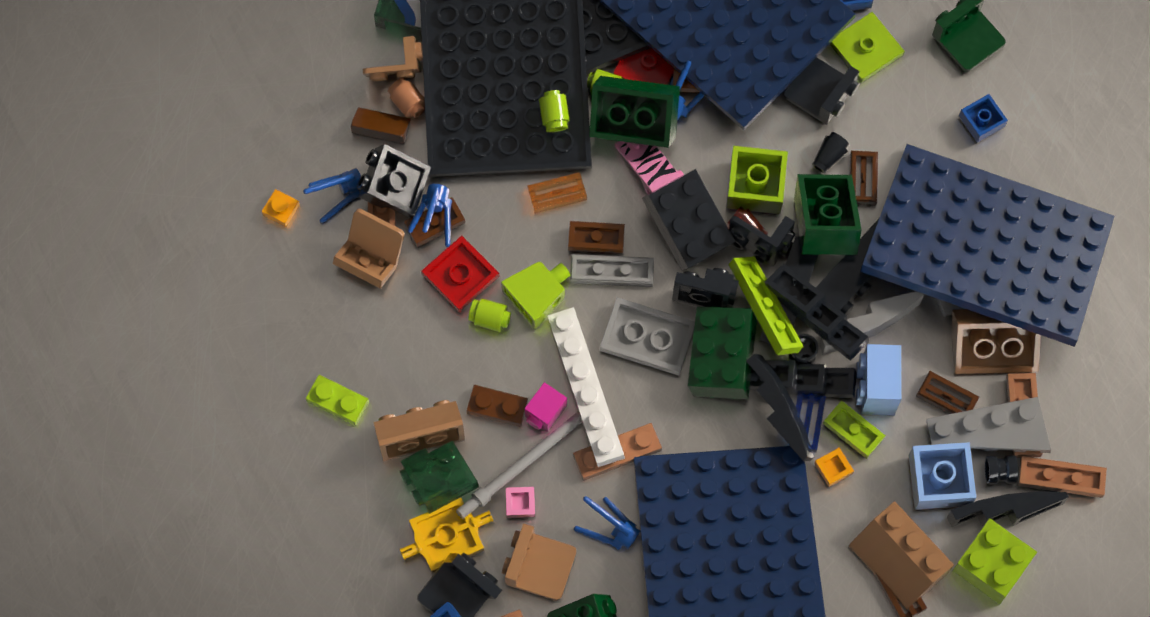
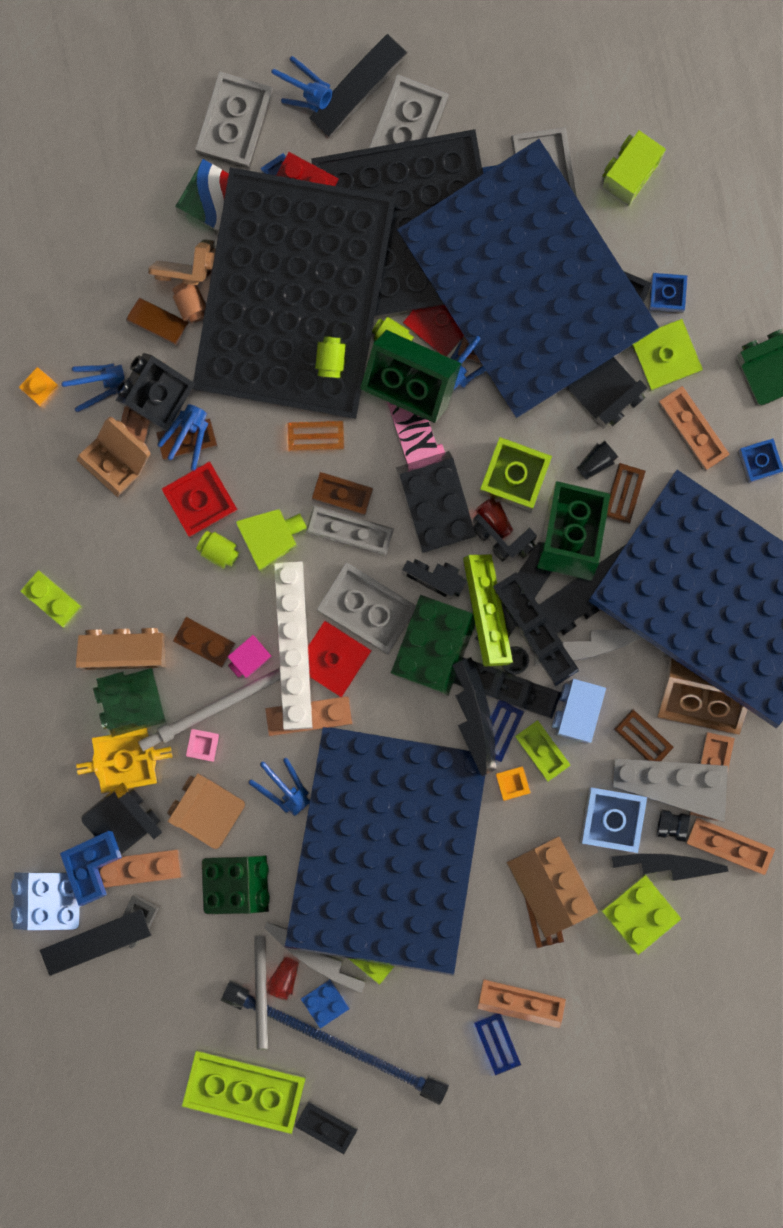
camera: 10 degrees right, 15 degrees up
none -> red plate [308,621,372,697]
none -> nougat plate [659,386,730,471]

